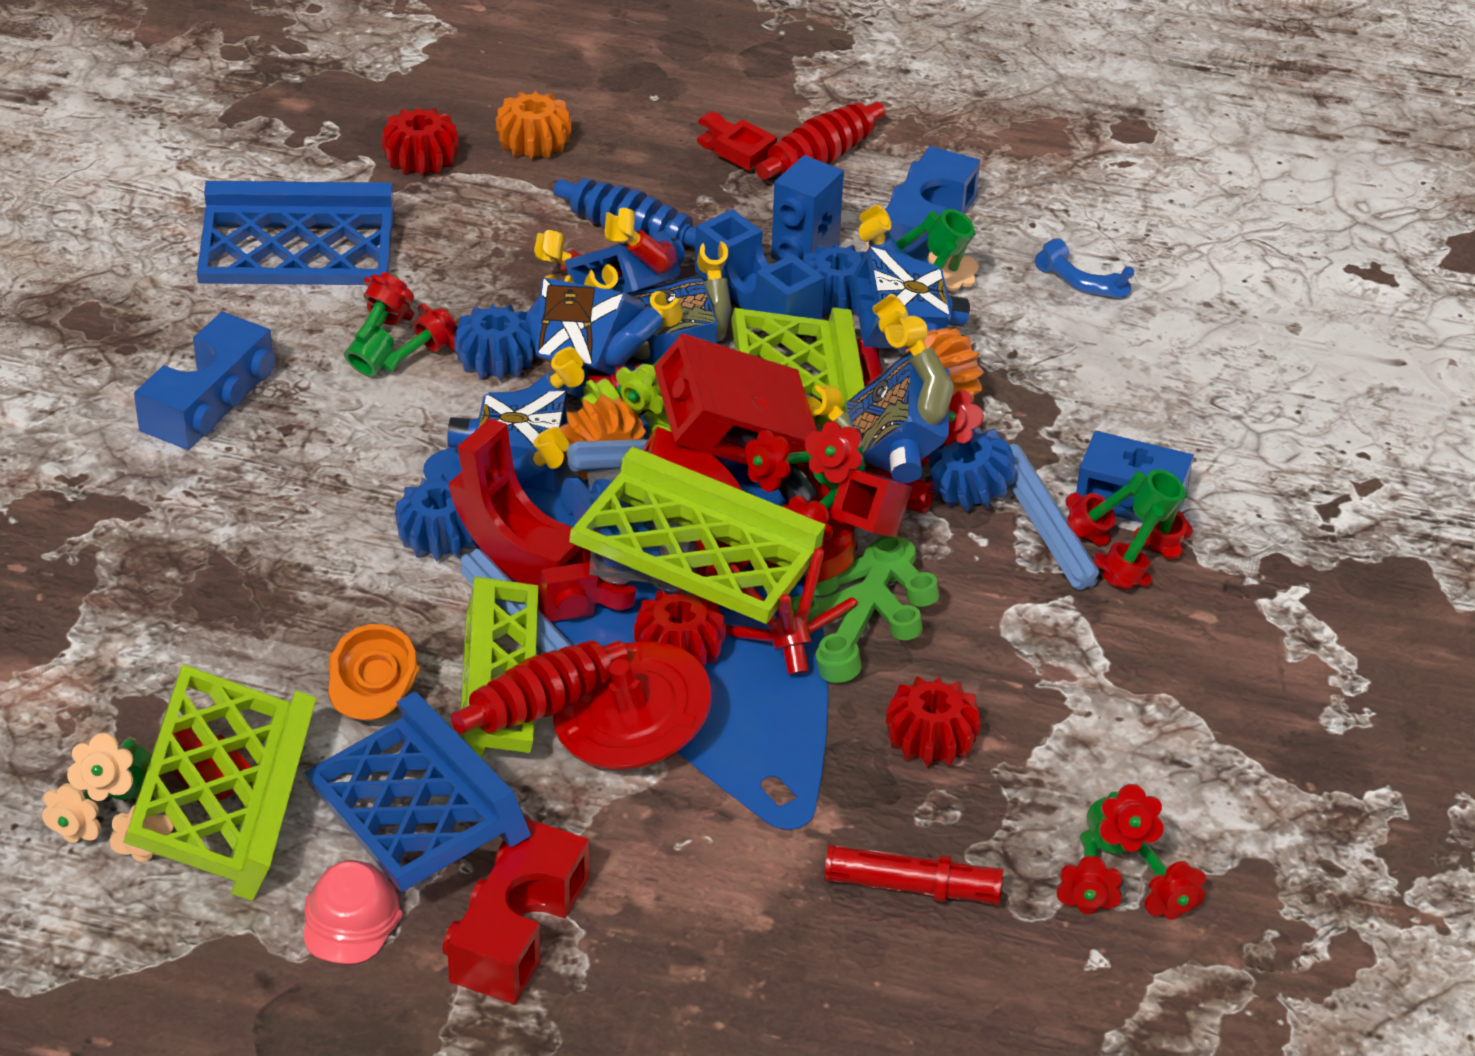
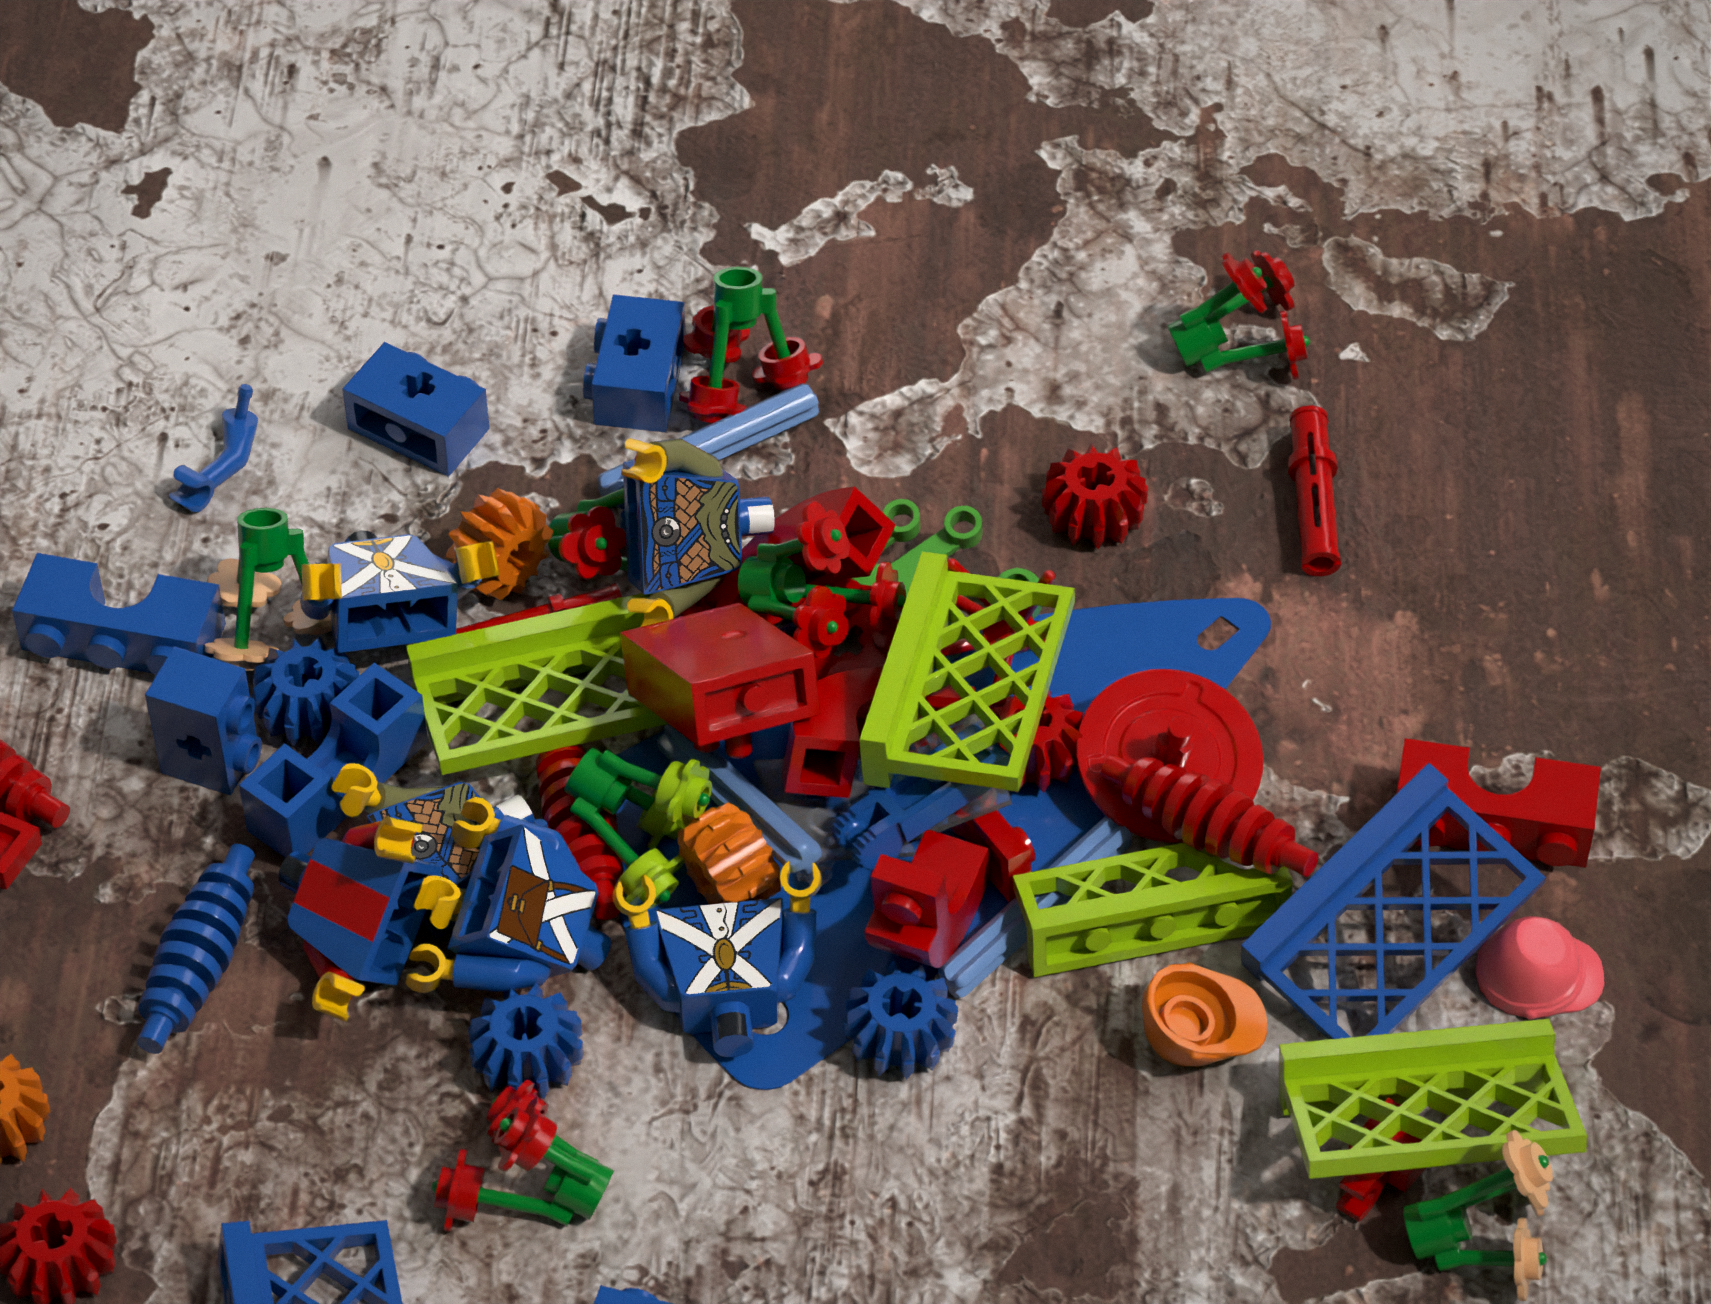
camera: 100 degrees left, 10 degrees up
none -> blue brick [342,342,490,477]

